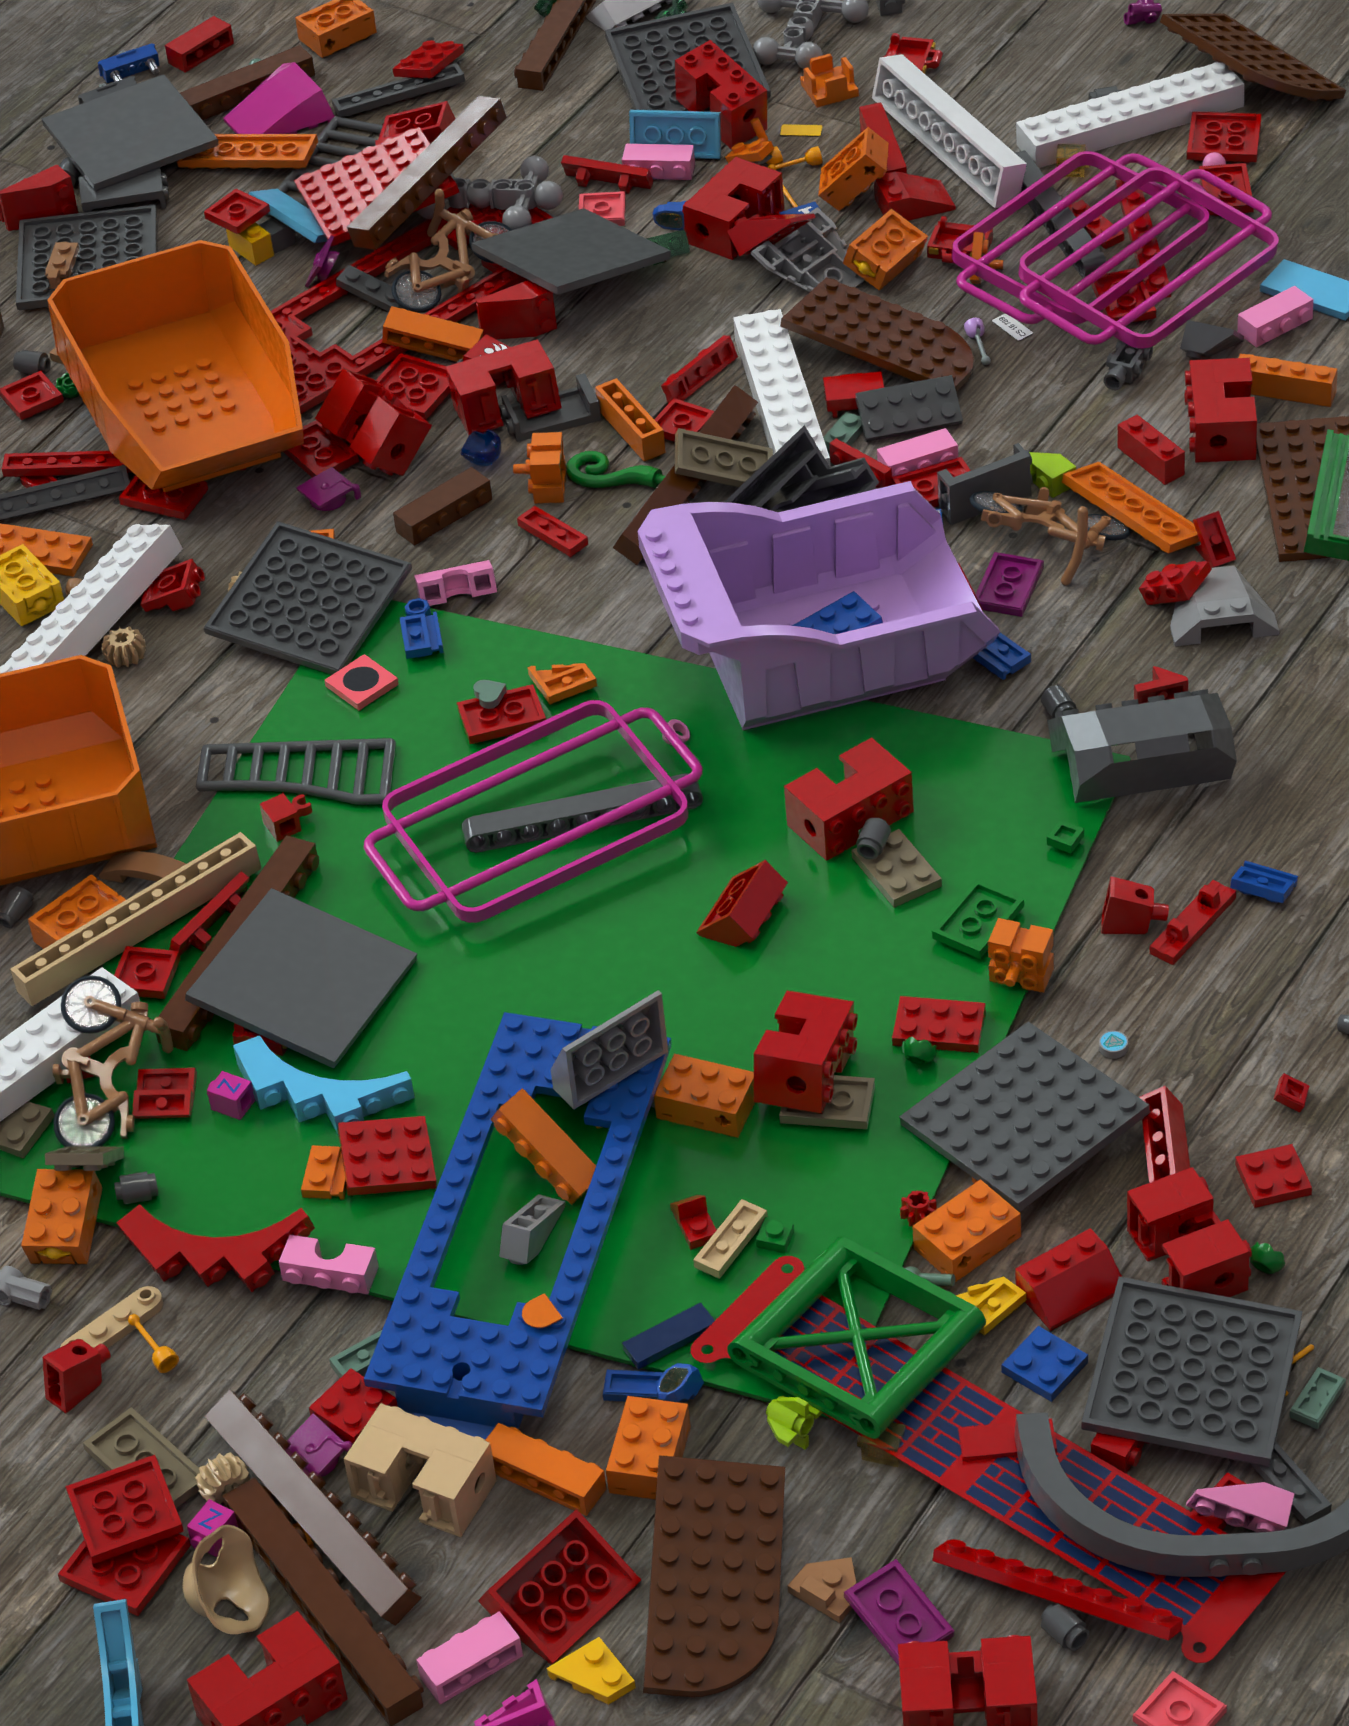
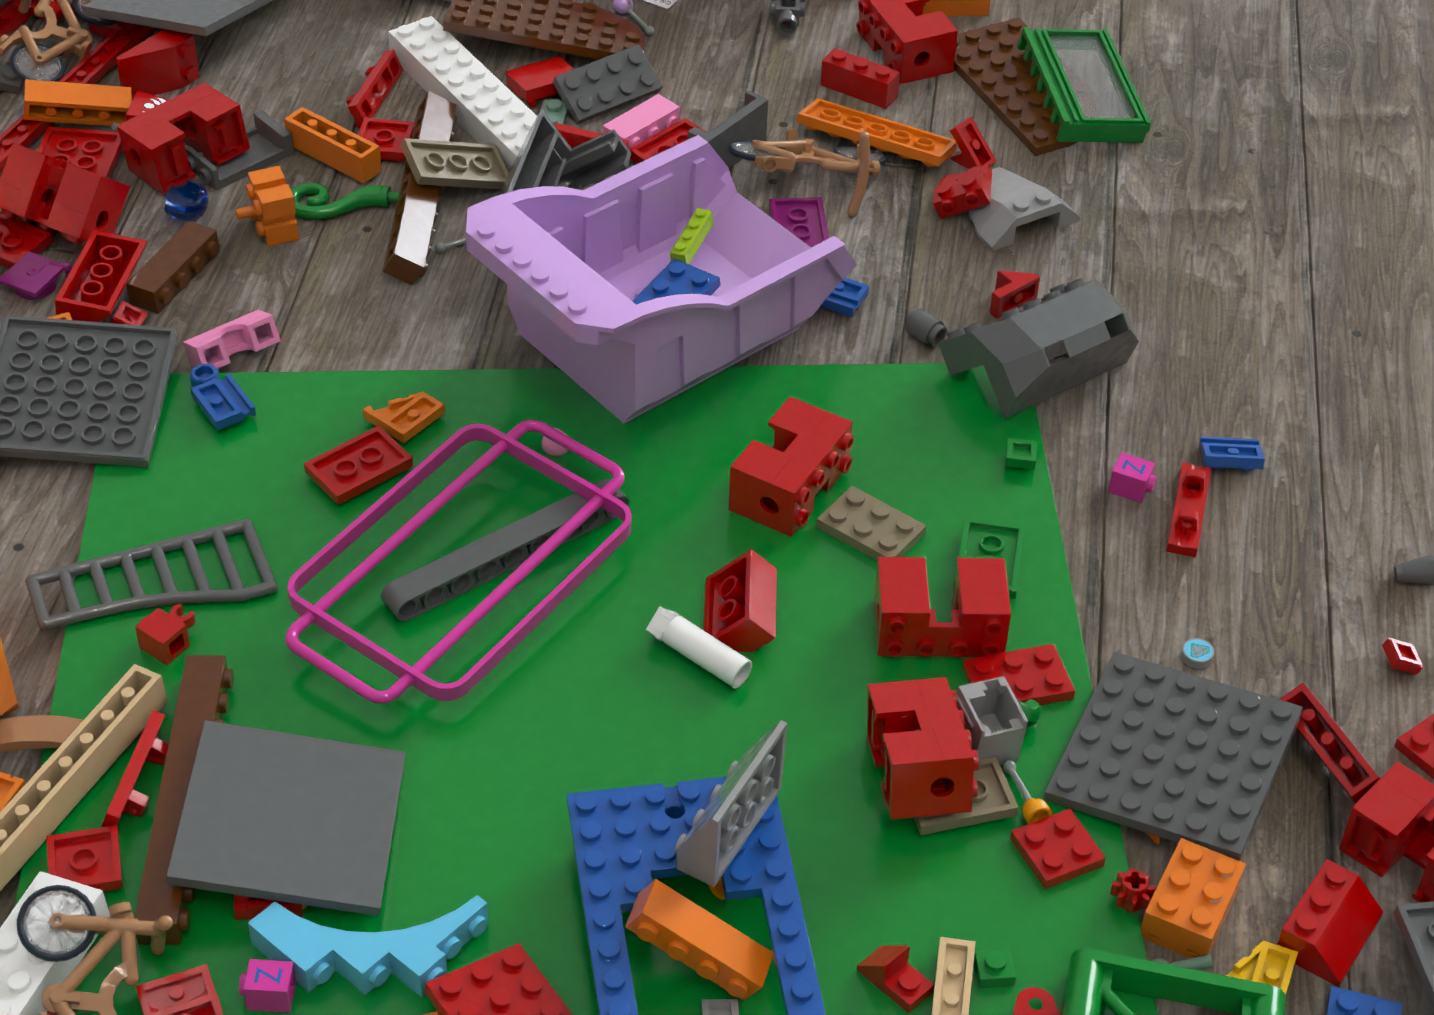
camera: 30 degrees left, 0 degrees up
coral tile [324,654,399,711] -> none
sand green tile [473,680,507,709] -> none
red plate [517,506,588,557] -> none
orange piece [654,1053,755,1138] -> none
dark grey brick [856,818,891,859] -> none
orange brick [988,918,1054,993] -> none
lime slope [1029,452,1076,498] -> none
red torso [1101,877,1169,934] -> none
none -> red slope [55,230,147,322]
none -> red tile [110,300,148,326]
none -> white piece [646,606,752,688]
none -> lime piece [670,208,714,264]
none -> red piece [874,557,1011,657]
none -> light grey piece [957,676,1028,765]
none -> light orange hinge [1003,760,1052,824]
none -> red plate [1010,809,1106,889]
none -> dark pink brick [1108,452,1157,503]

